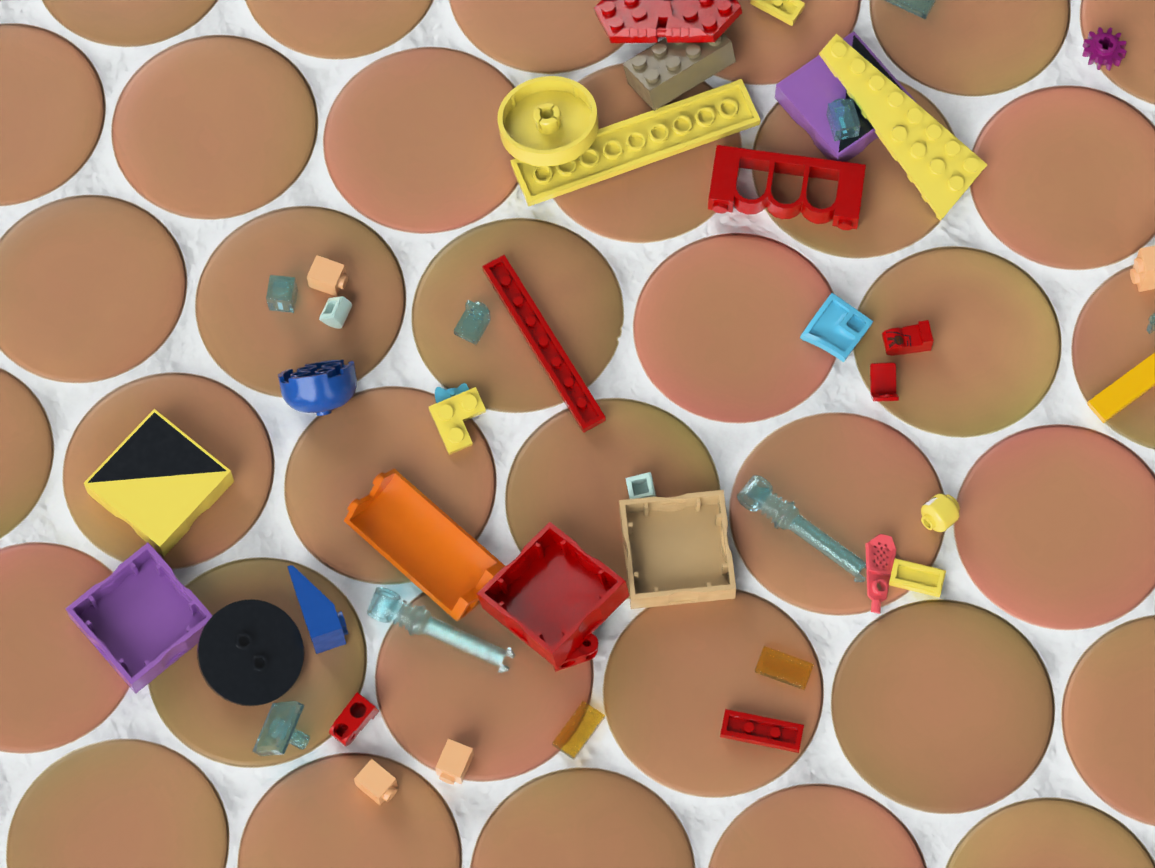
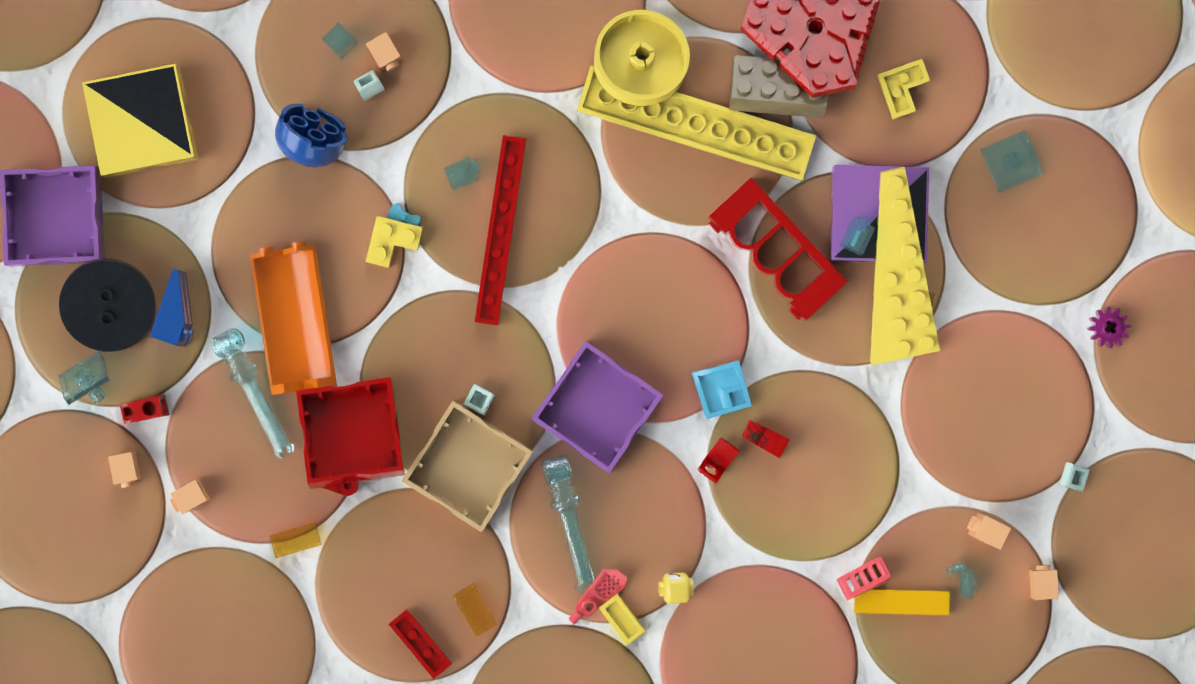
camera: 30 degrees right, 20 degrees up
none -> medium lavender tile [531,341,664,473]
none -> coral slope [836,557,891,601]

